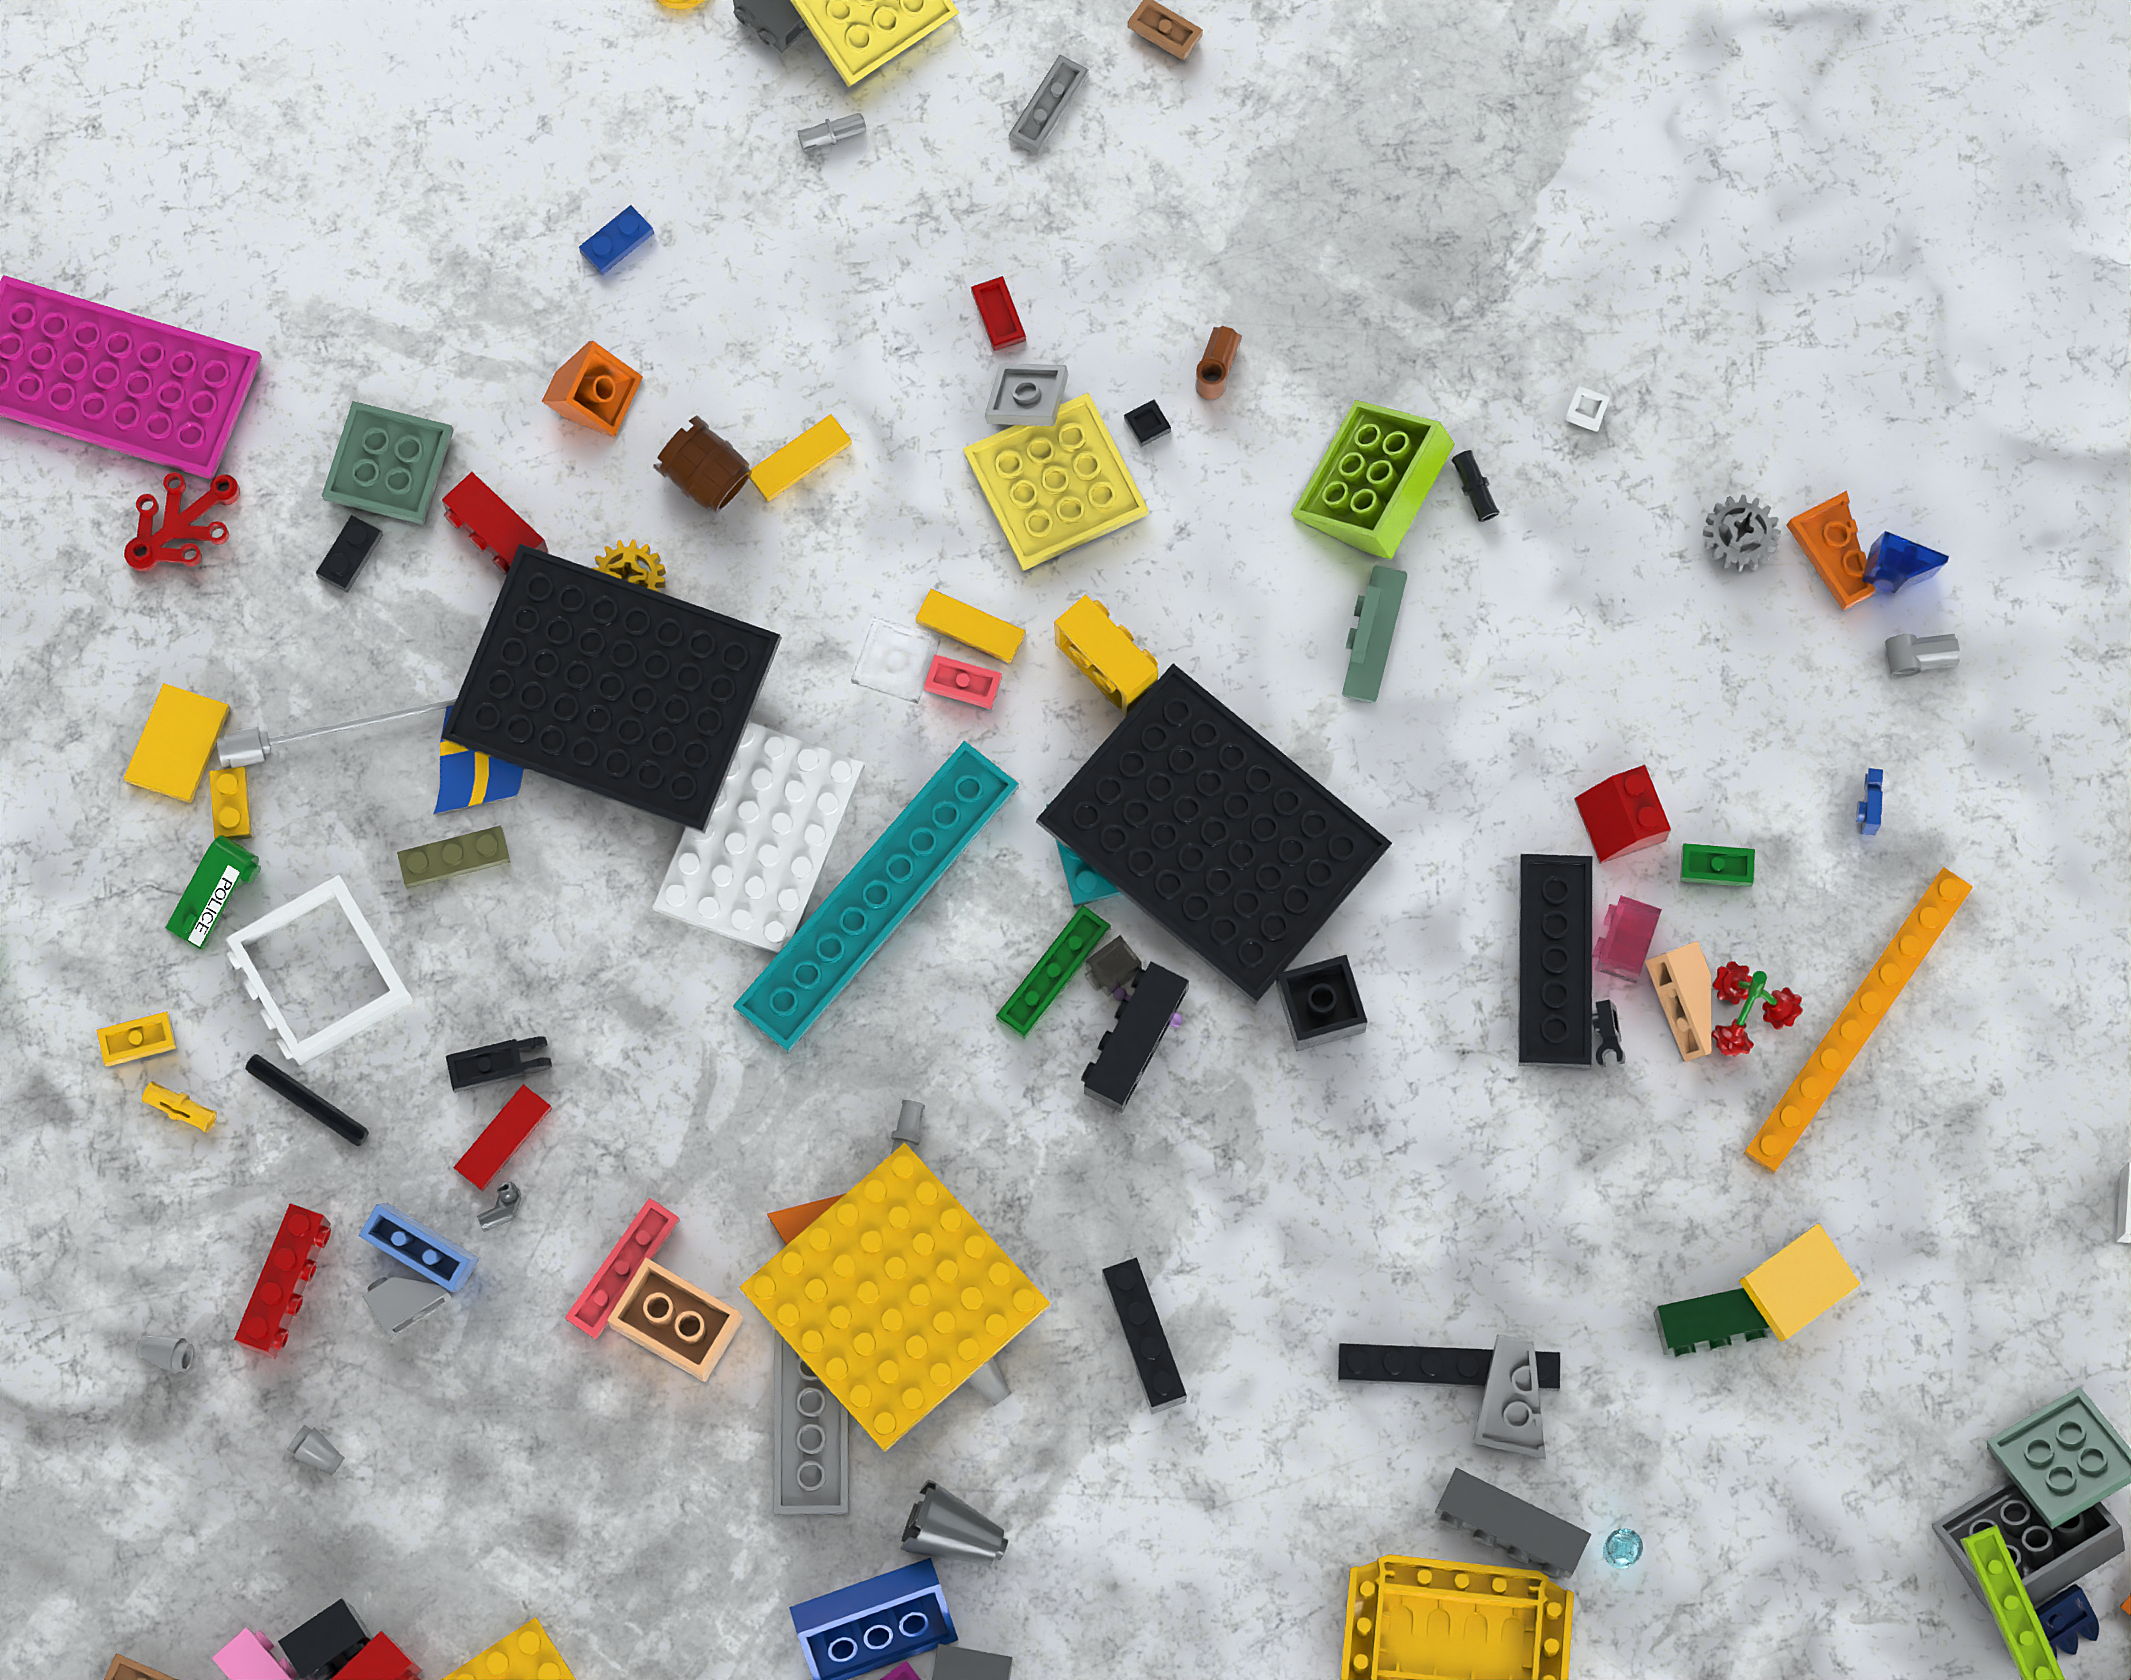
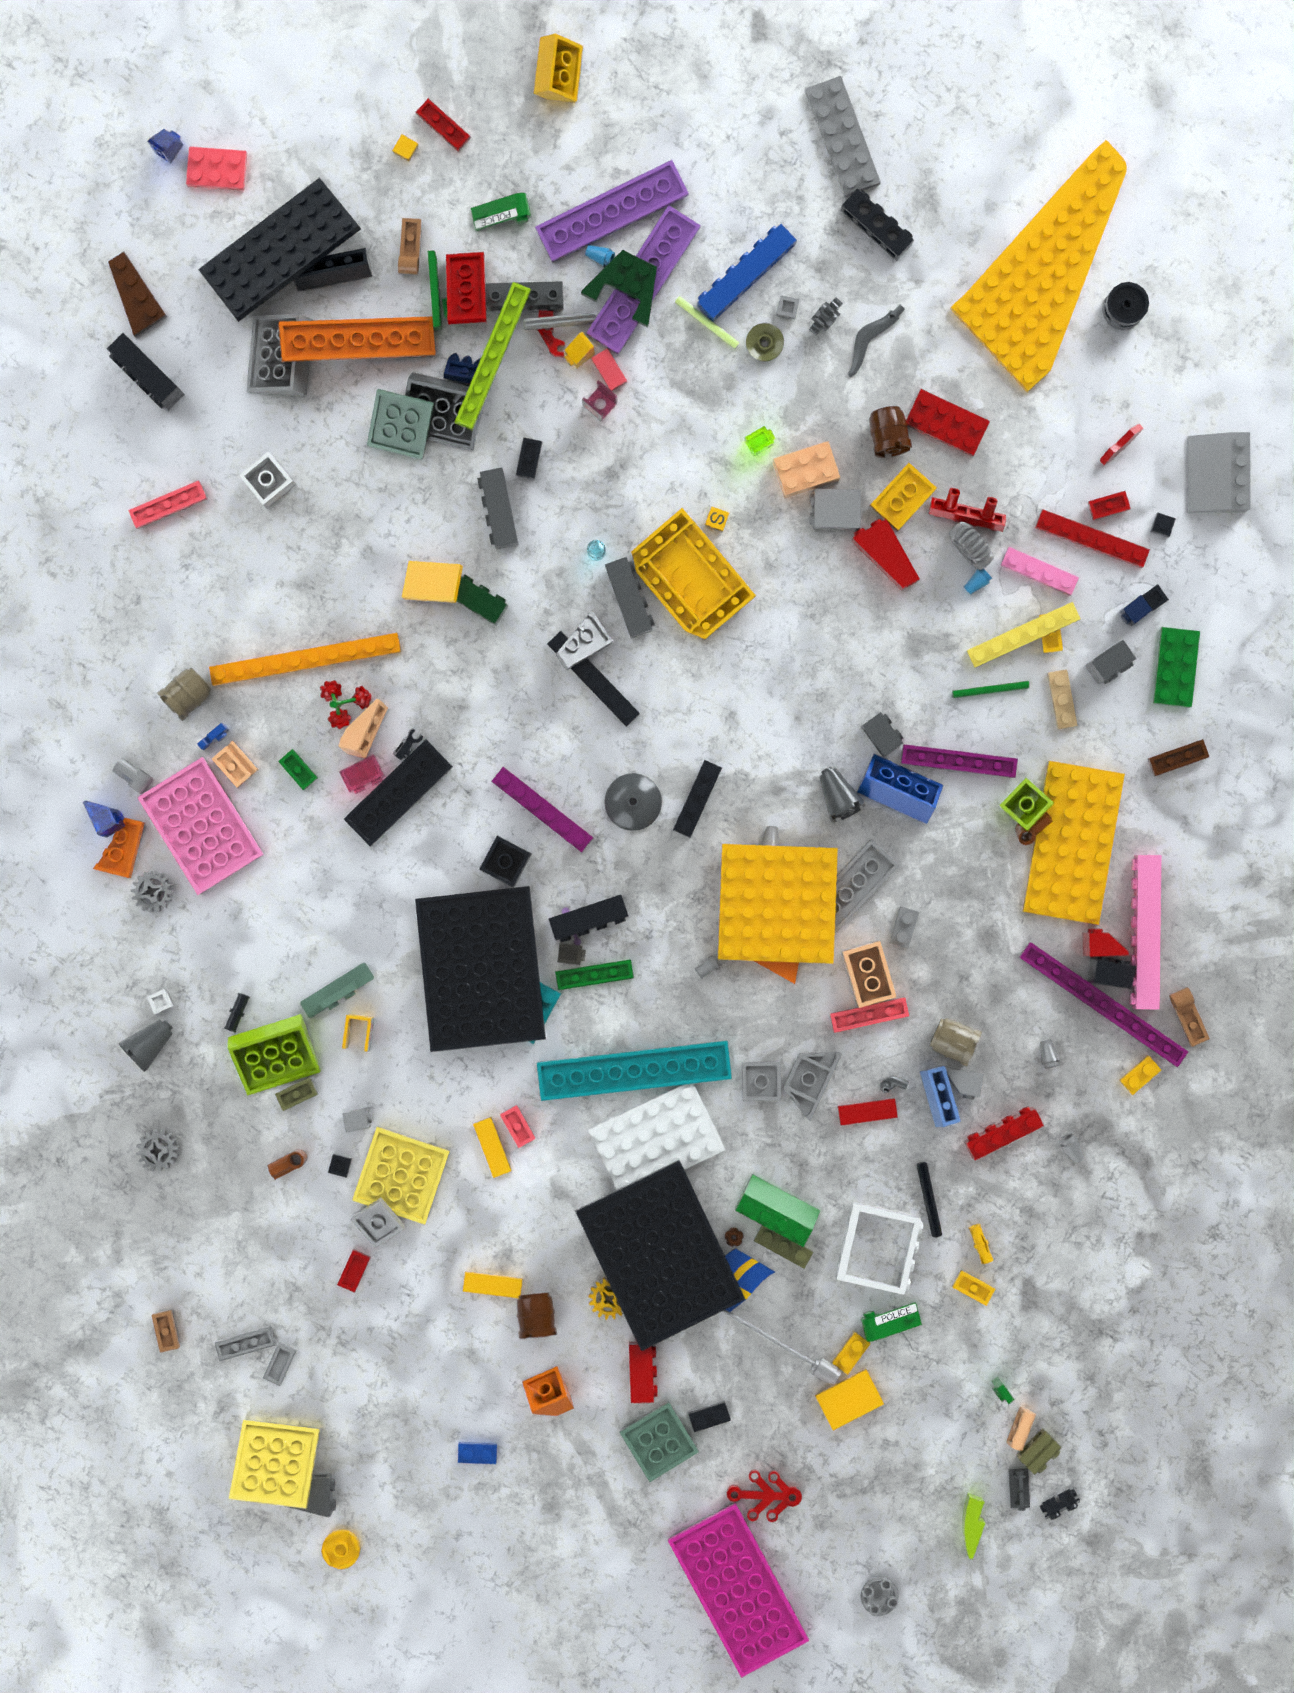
camera: 135 degrees left, 15 degrees up
black hinge [446,1036,552,1093] -> none
light grey axle [797,113,866,152] -> none
yellow brick [1054,594,1158,717] -> none
red slope [1574,765,1671,864] -> none
none -> dark grey cone [118,1020,173,1072]
none -> light grey gear [136,1129,179,1172]
none -> bright pink plate [137,757,264,895]
none -> dark tan piece [157,668,211,721]
none -> light nougat plate [212,741,259,788]
none -> light grey tile [263,1342,297,1386]
none -> olive plate [275,1077,318,1111]
none -> yellow piece [342,1014,374,1052]
none -> light grey brick [342,1108,373,1132]
none -> dark grey brick [477,467,519,550]
none -> magenta plate [491,767,593,852]
none -> black plate [516,437,543,480]
none -> dark grey dish [604,773,662,831]
none -> reddish brown plate [725,1228,744,1247]
none -> slope [735,1174,820,1247]
none -> light grey plate [742,1061,781,1101]
none -> light grey wing [783,1052,842,1121]
none -> light grey plate [889,906,919,949]
none -> dark tan piece [929,1018,982,1066]
none -> magenta plate [1019,942,1188,1067]
none -> yellow plate [1119,1055,1161,1095]

